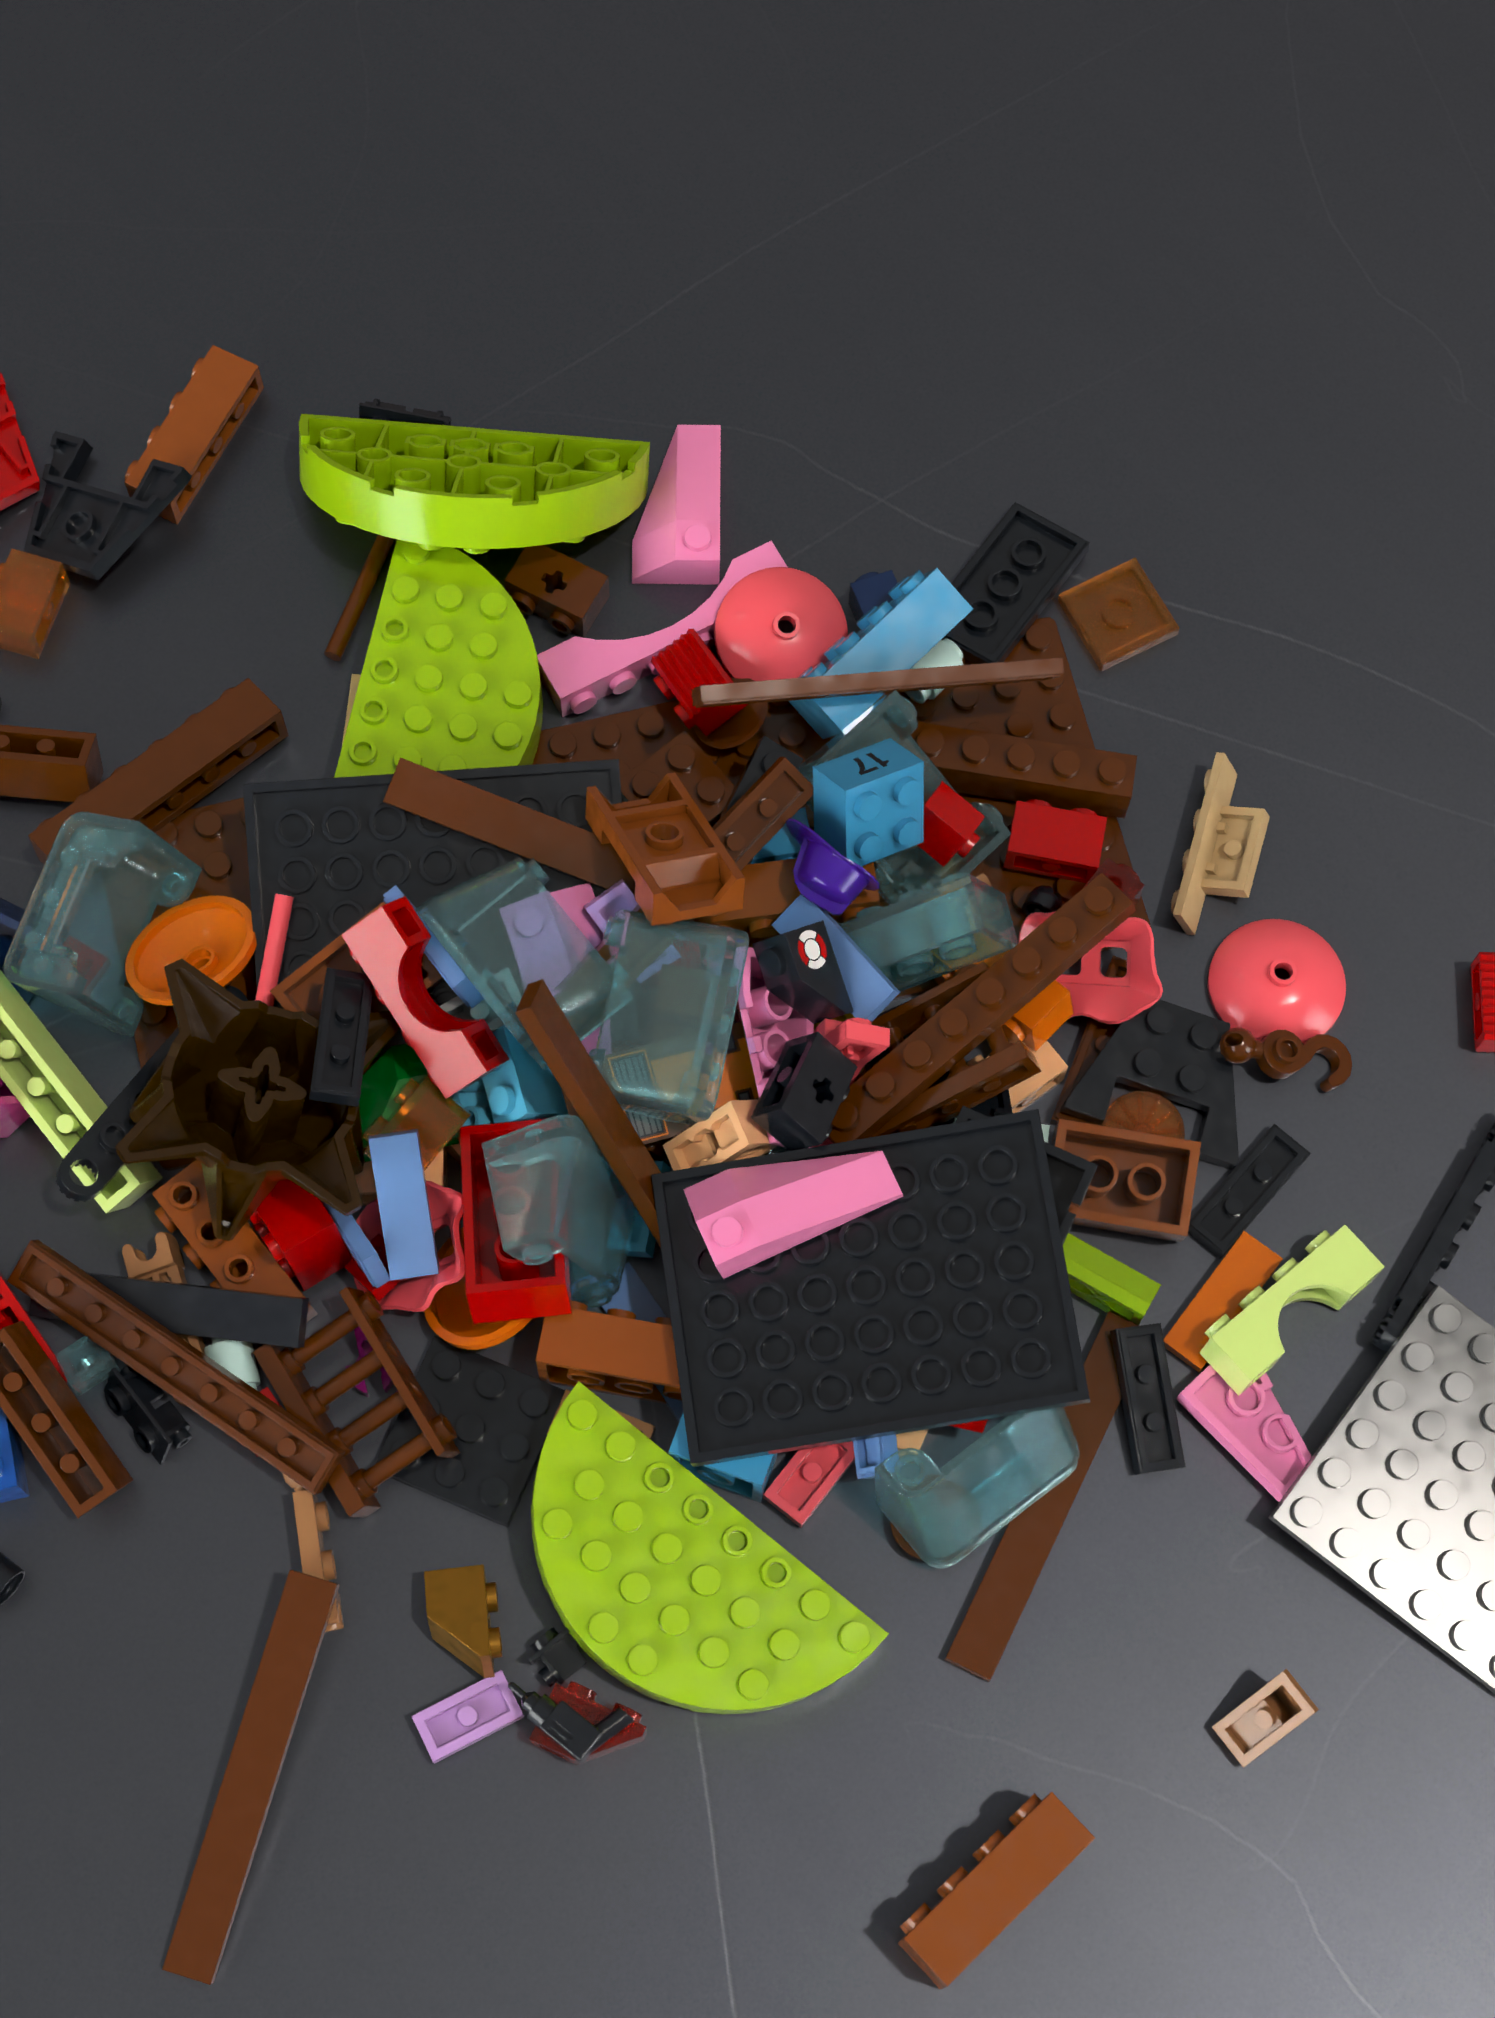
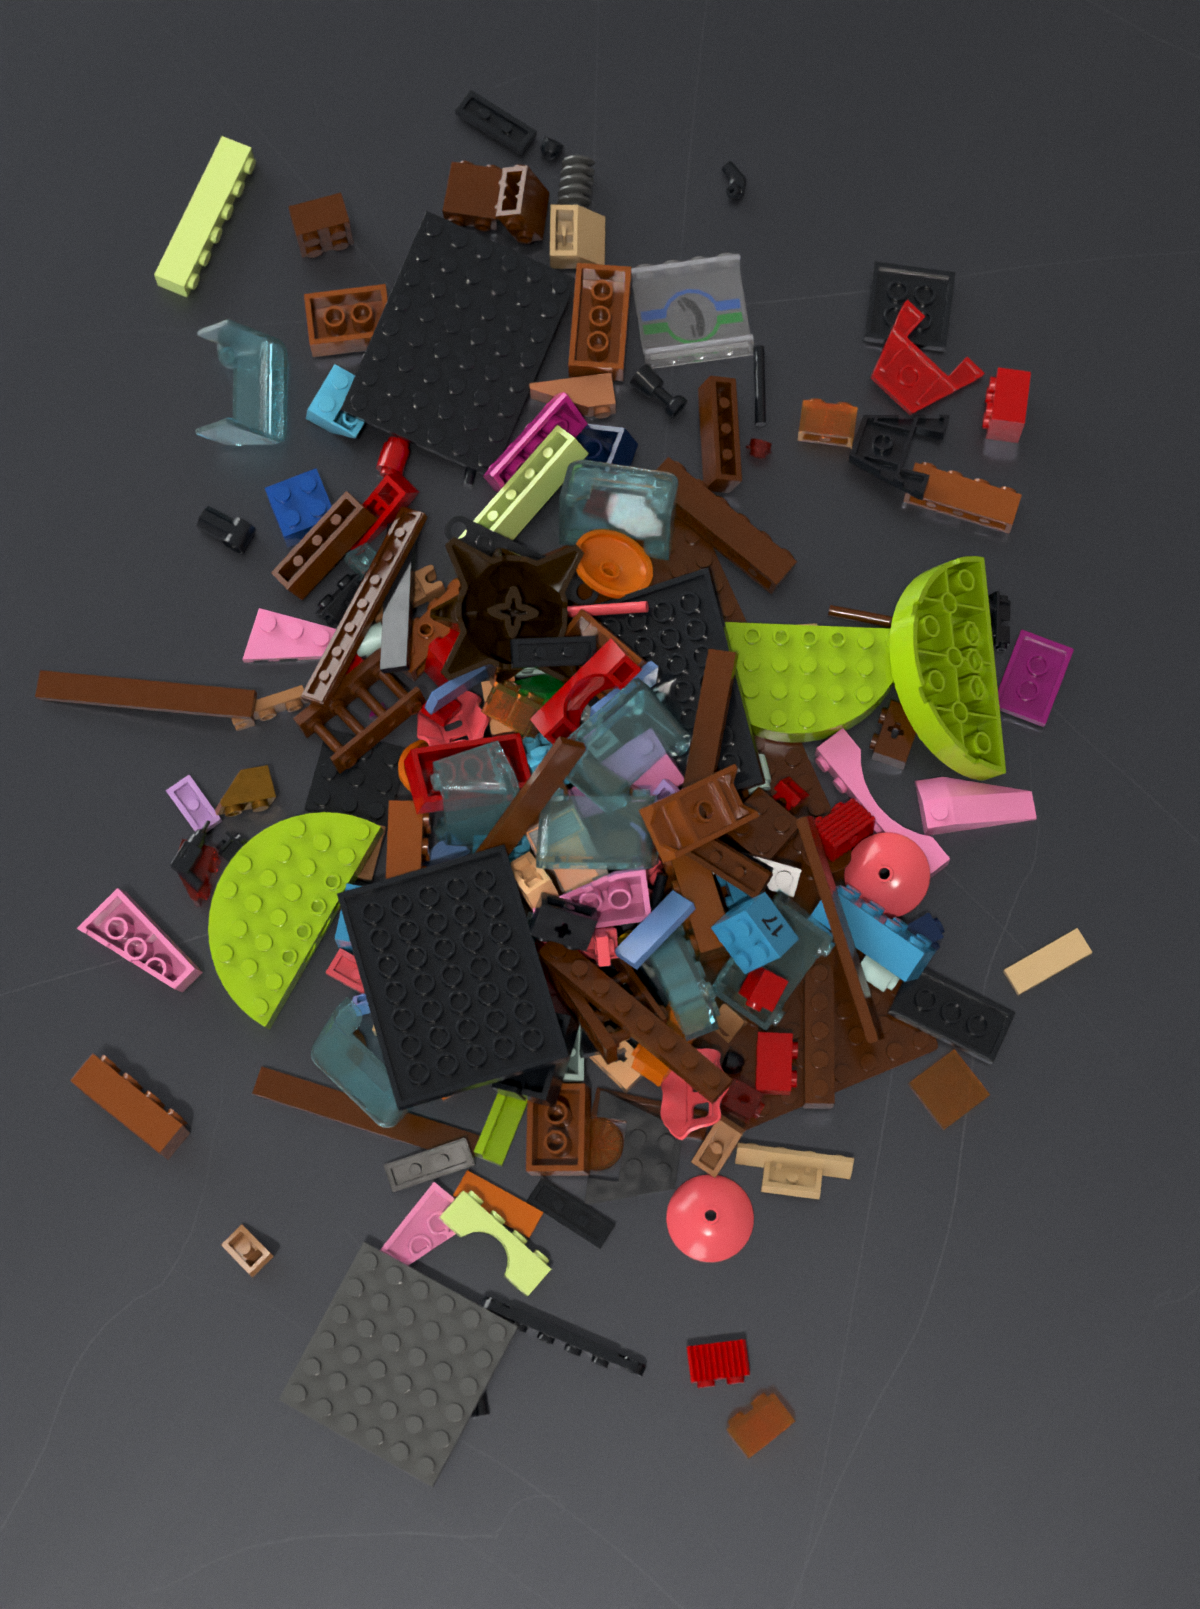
camera: 85 degrees right, 5 degrees up
medium blue tile [368,1129,439,1281] -> none
bright pink wedge [683,1151,903,1279] -> none
black slope [752,920,854,1024] -> none
dark purple piece [785,818,880,916] -> none
reddish brown piece [1219,1027,1352,1092] -> none
none -> bright pink wedge [77,888,203,993]
none -> bright pink wing [242,608,336,663]
none -> medium nougat slope [691,1114,745,1178]
none -> clear red plate [746,438,772,459]
none -> red tile [772,776,810,811]
none -> red brick [982,367,1031,443]
none -> magenta plate [998,629,1074,727]
none -> tan tile [1003,928,1092,996]

